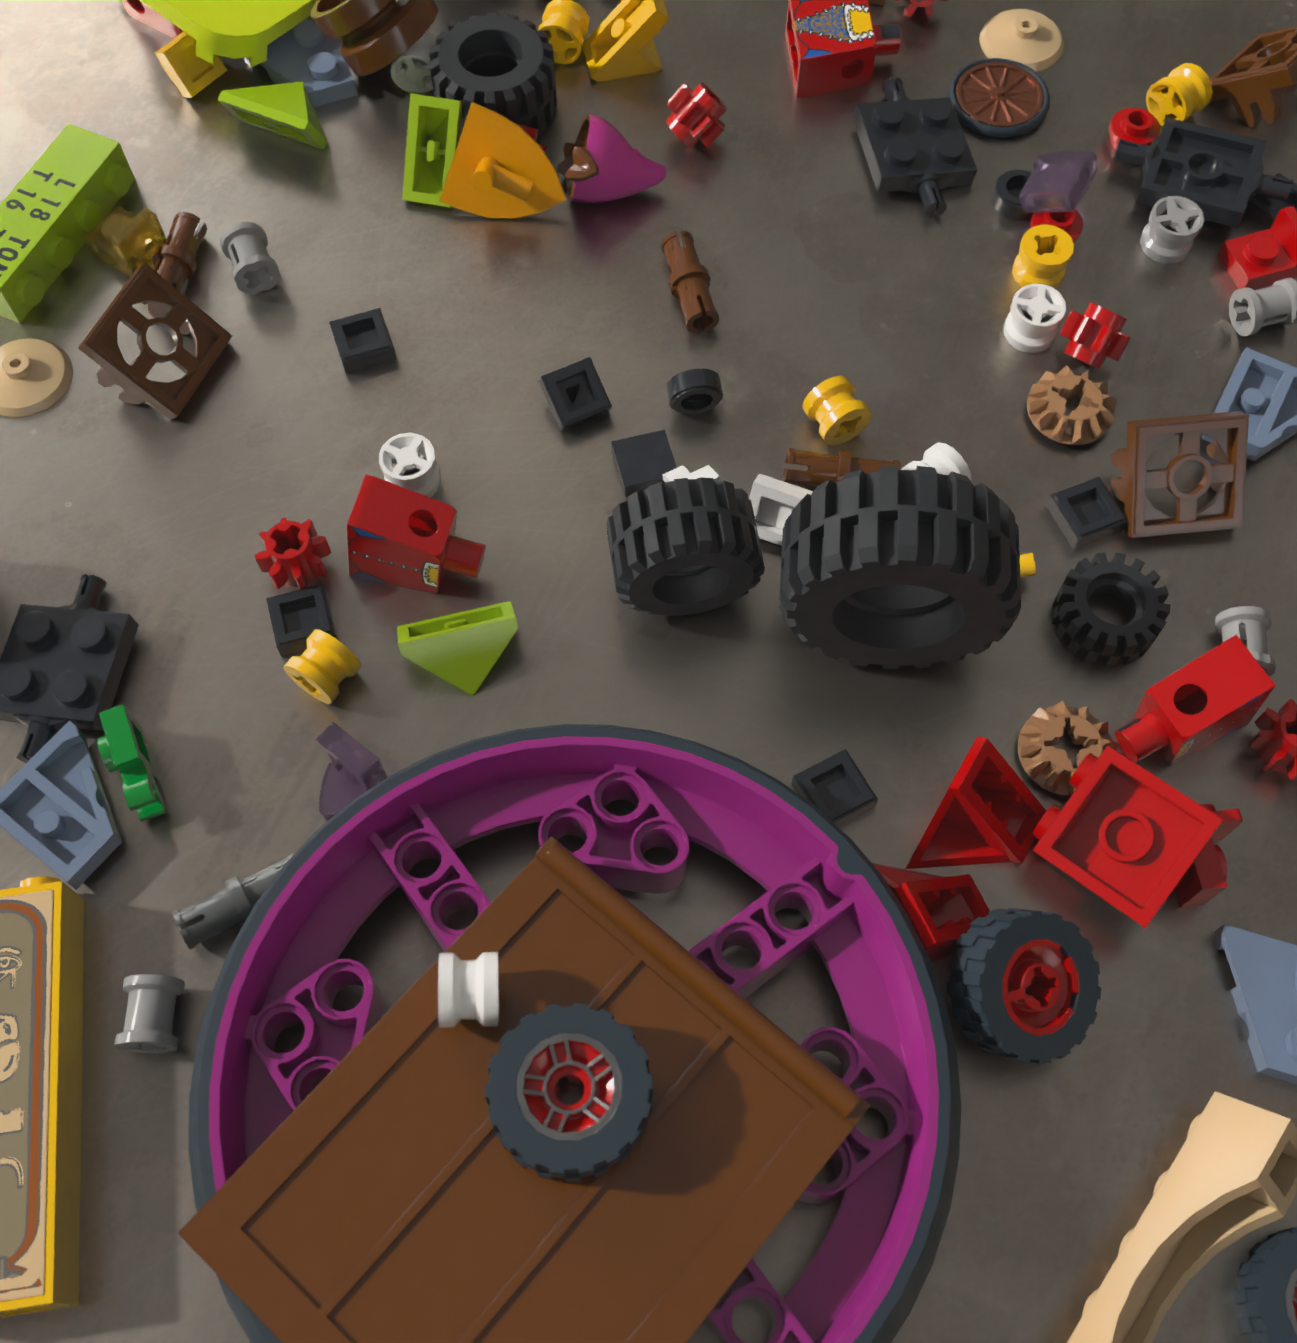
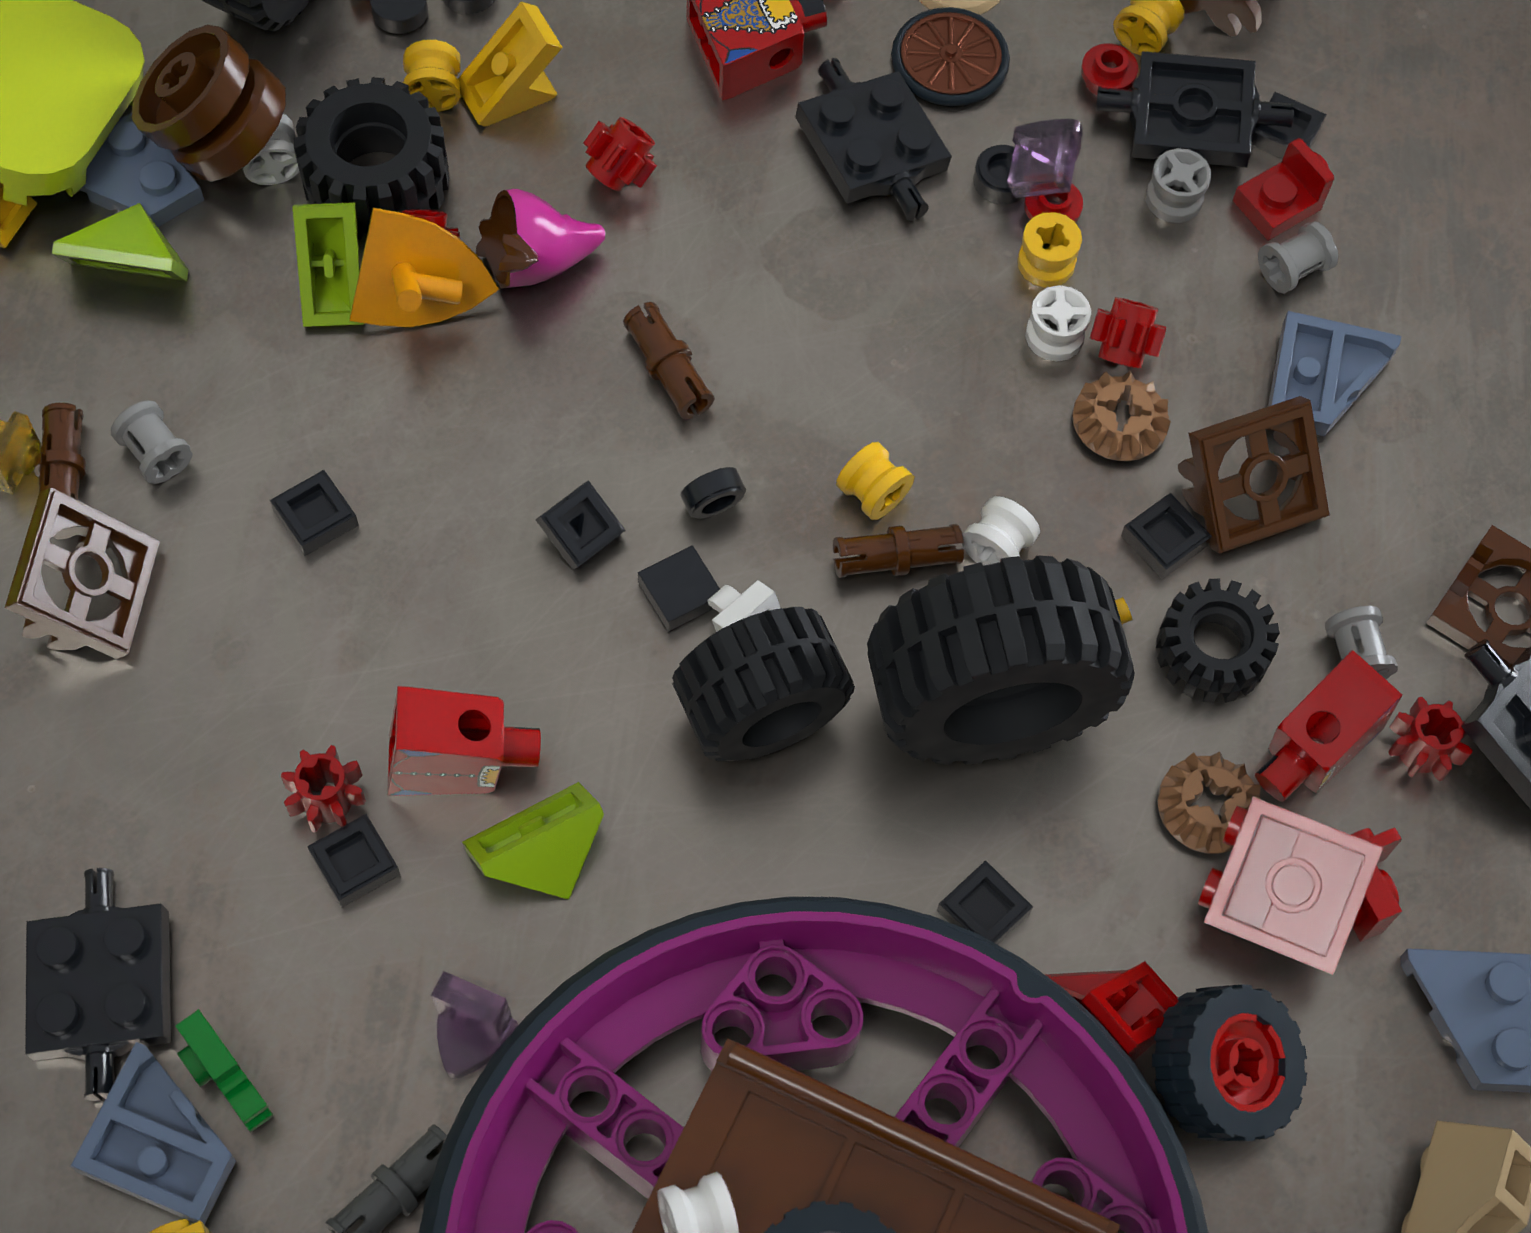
camera: 20 degrees left, 0 degrees up
yellow wheel [283,629,362,704] -> none
white wheel [379,433,441,498] -> none
white tile [749,473,813,546] -> none
red slope [905,737,1046,869] -> none

